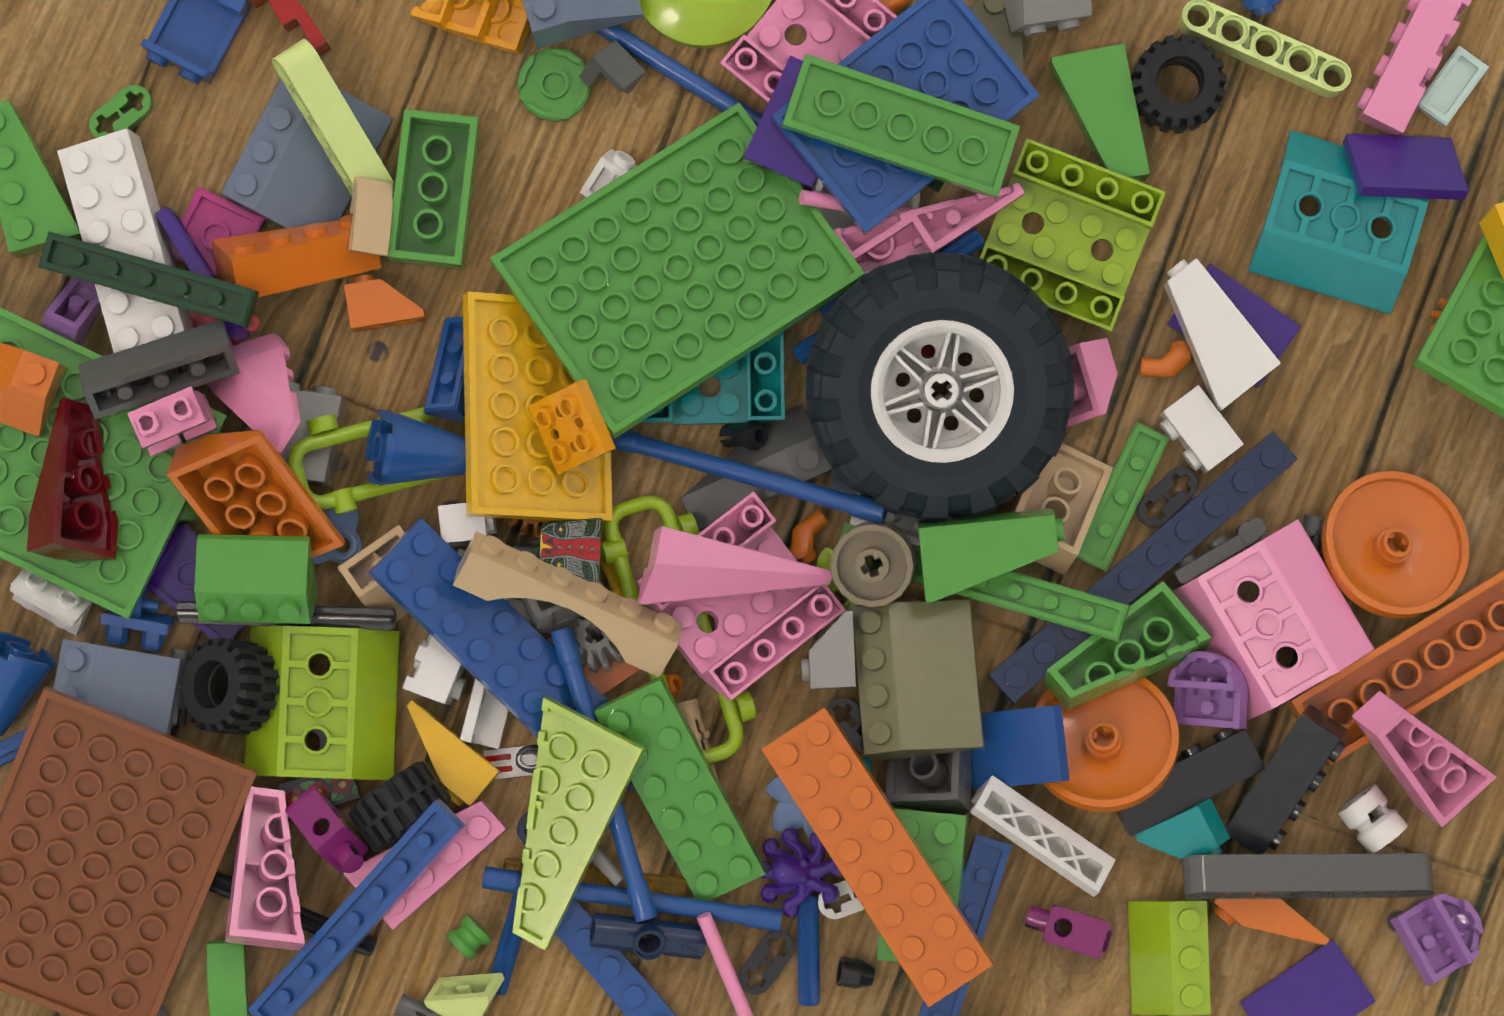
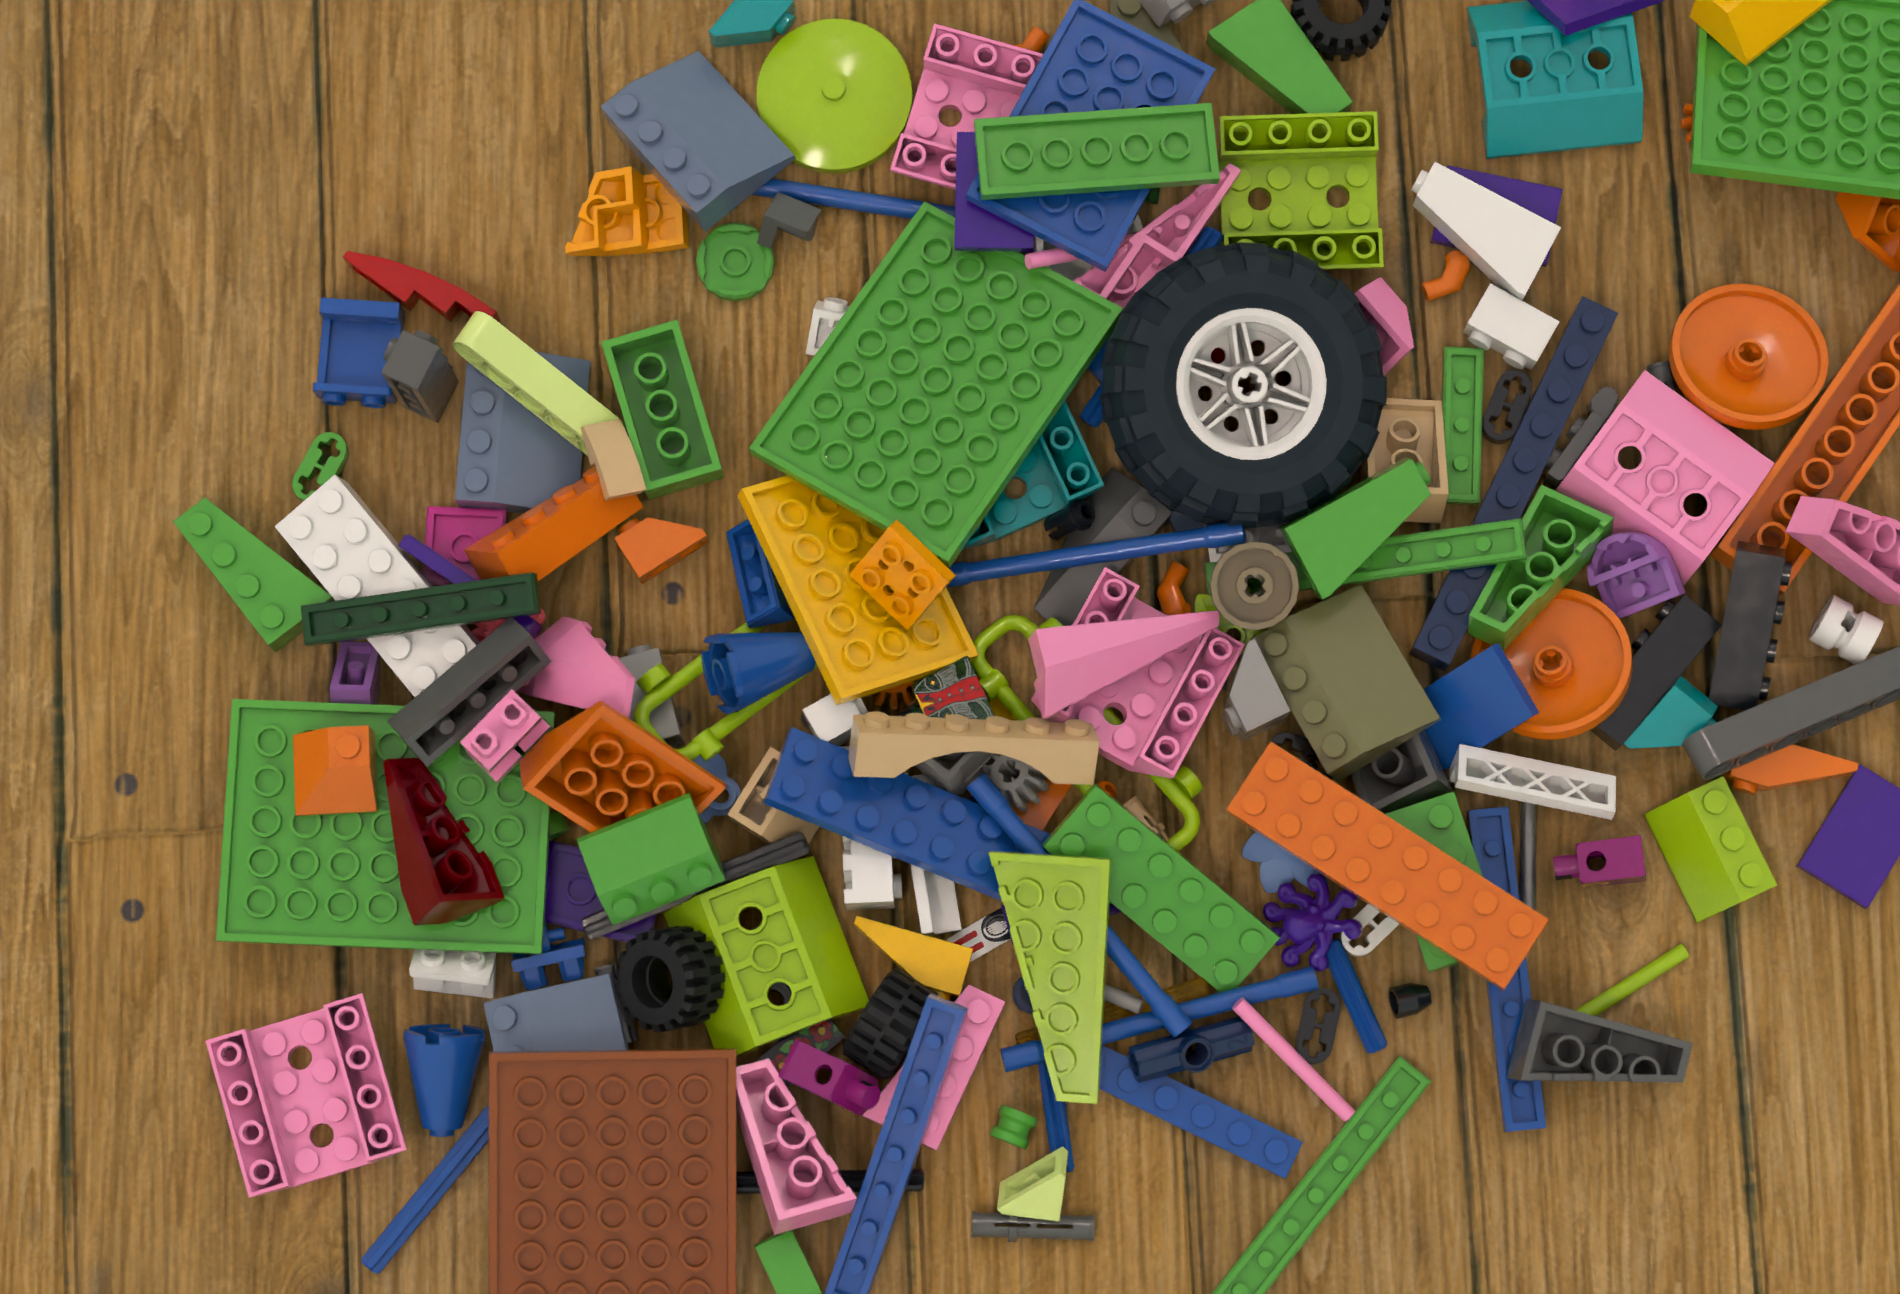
camera: 25 degrees left, 5 degrees down
none -> dark grey brick [381,330,459,423]
none -> flat silver bar [1520,802,1537,911]

